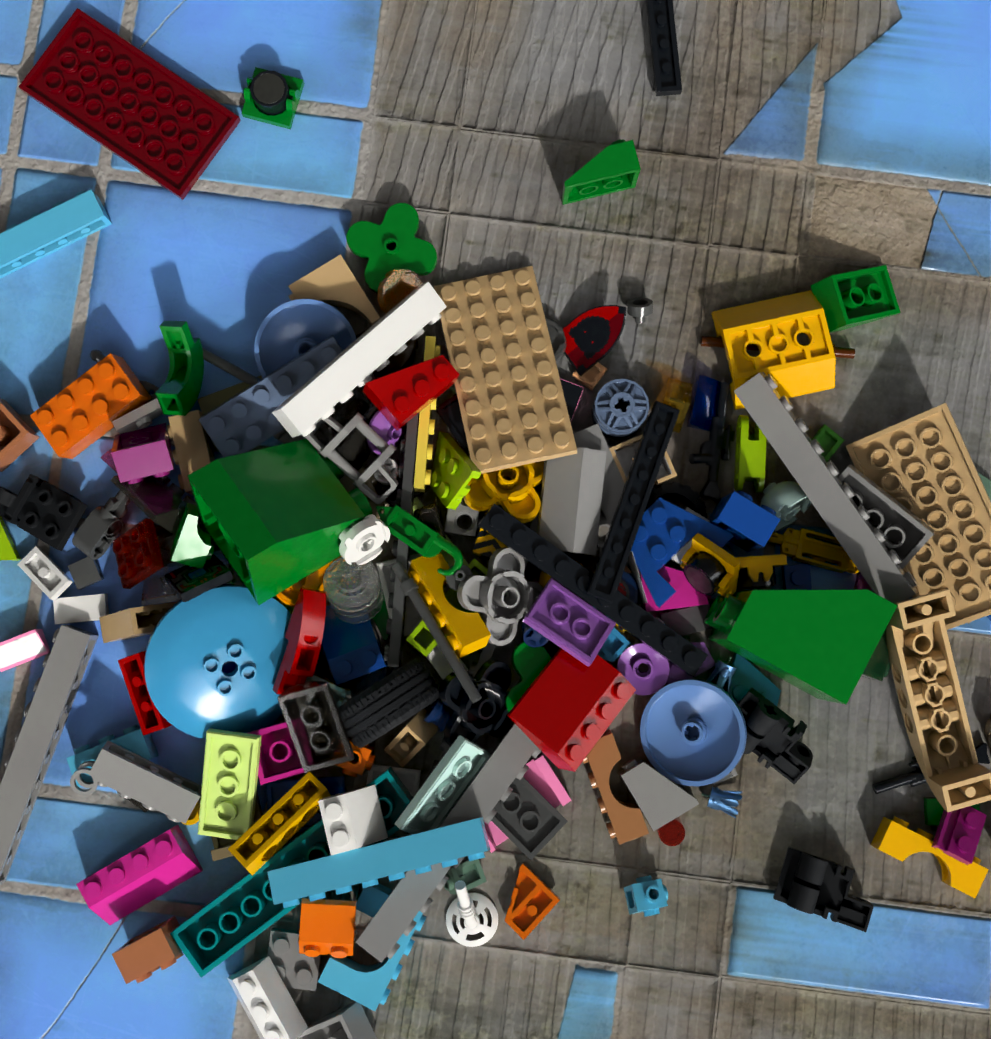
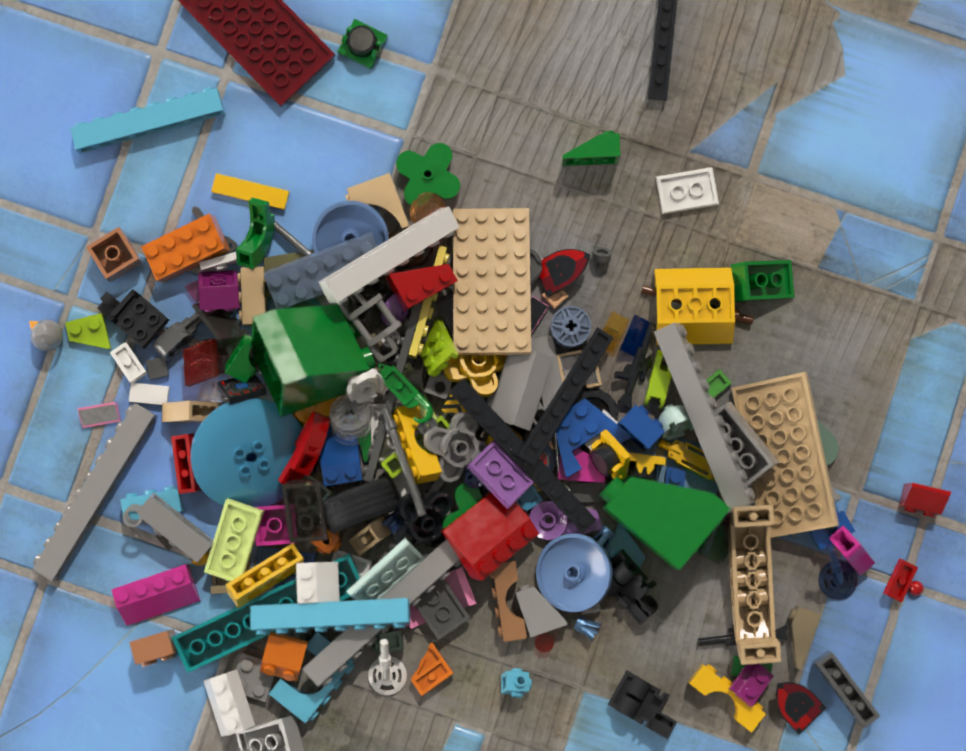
camera: 15 degrees right, 0 degrees up
none -> yellow tile [211,173,290,210]
none -> white tile [656,167,719,215]

